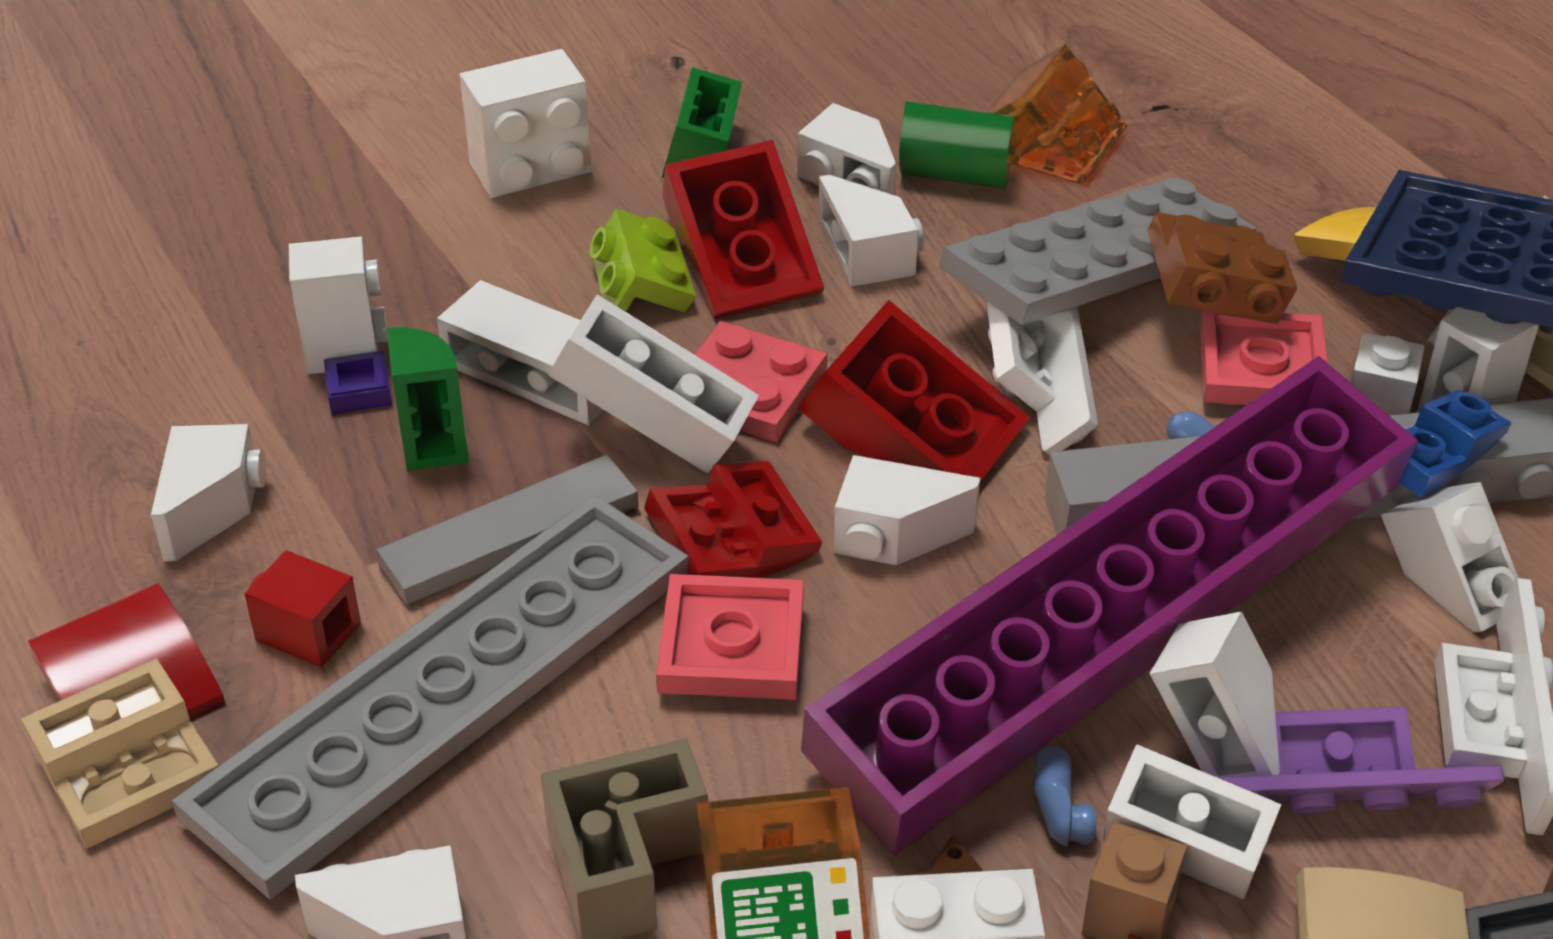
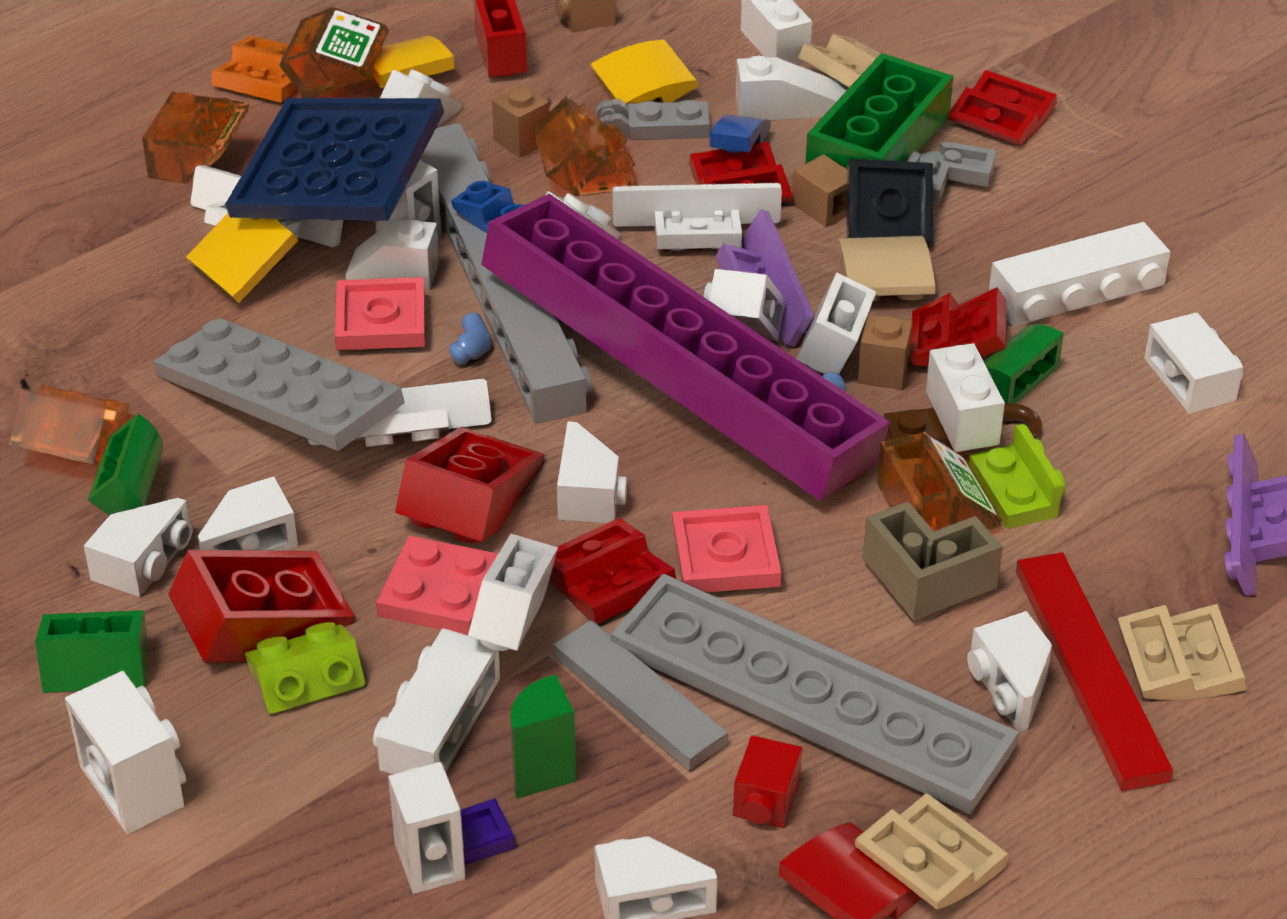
camera: 100 degrees left, 0 degrees up
dark orange plate [1147,211,1298,324] -> none

